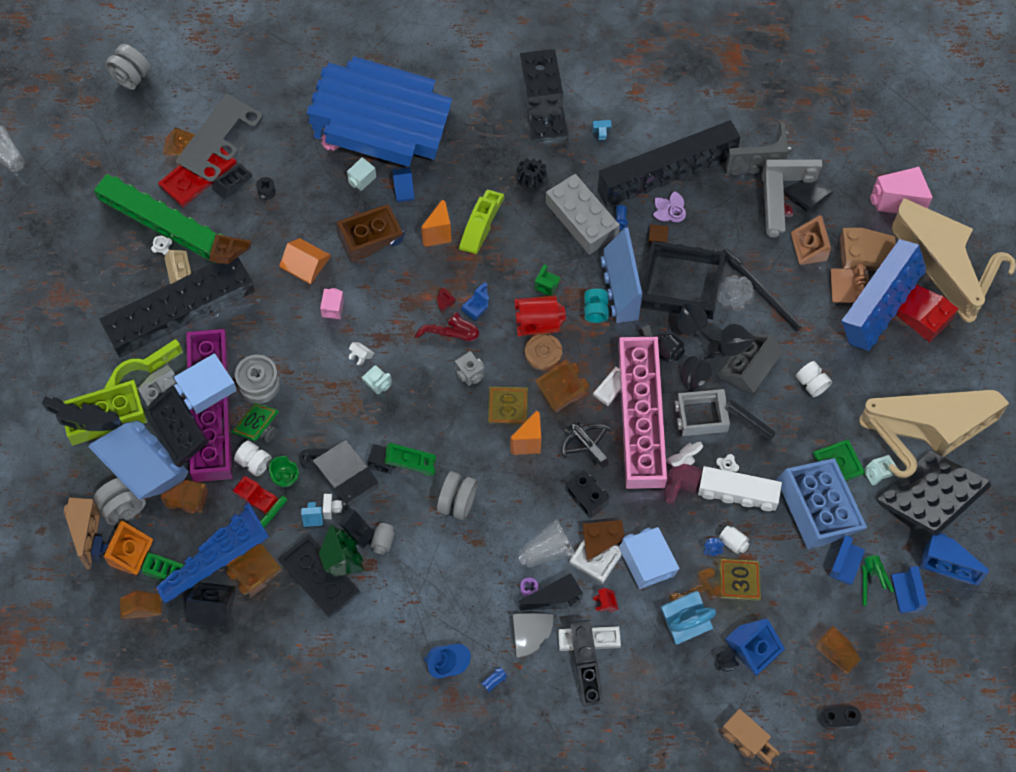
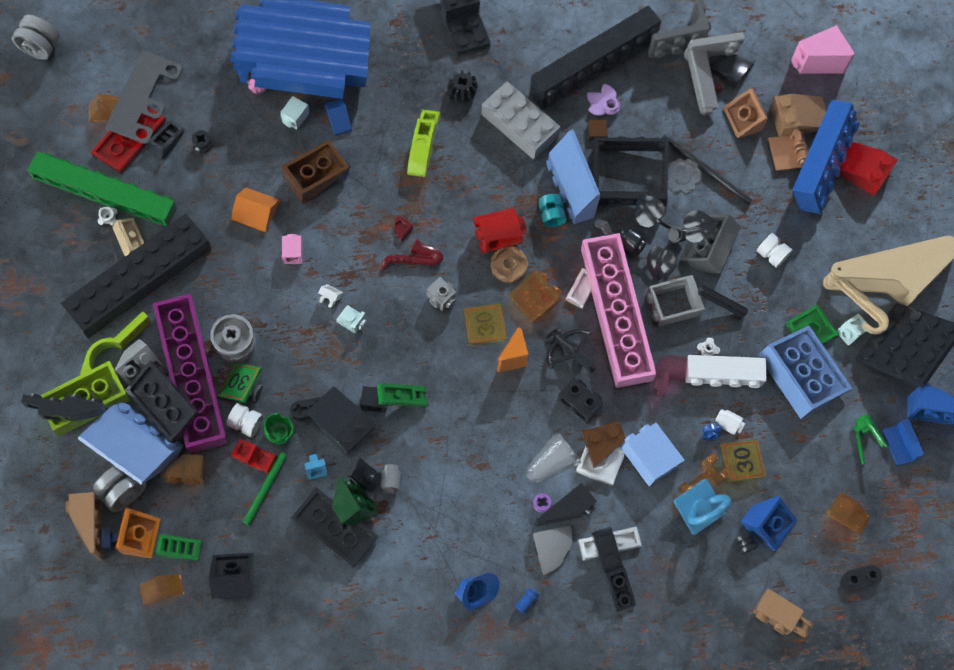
camera: 15 degrees left, 5 degrees up
blue wing [156,502,269,603] -> none
light blue brick [174,353,237,414] -> none
reddish brown wing [209,234,251,264] -> none
clear orange plate [226,544,282,598] -> none
white tile [323,494,342,519] -> none
orange slope [421,200,451,247] -> none
light grey wheel [437,471,478,521] -> none
blue slope [461,282,489,321] -> none
green panel [535,264,560,296] -> none
dark azure tile [592,120,612,140] -> none
red tile [593,588,619,612] -> none
blue pin [615,205,628,230] -> none
white animal [666,442,703,468] -> none
blue panel [829,535,865,585] -> none
tan piece [891,198,1016,323] -> none

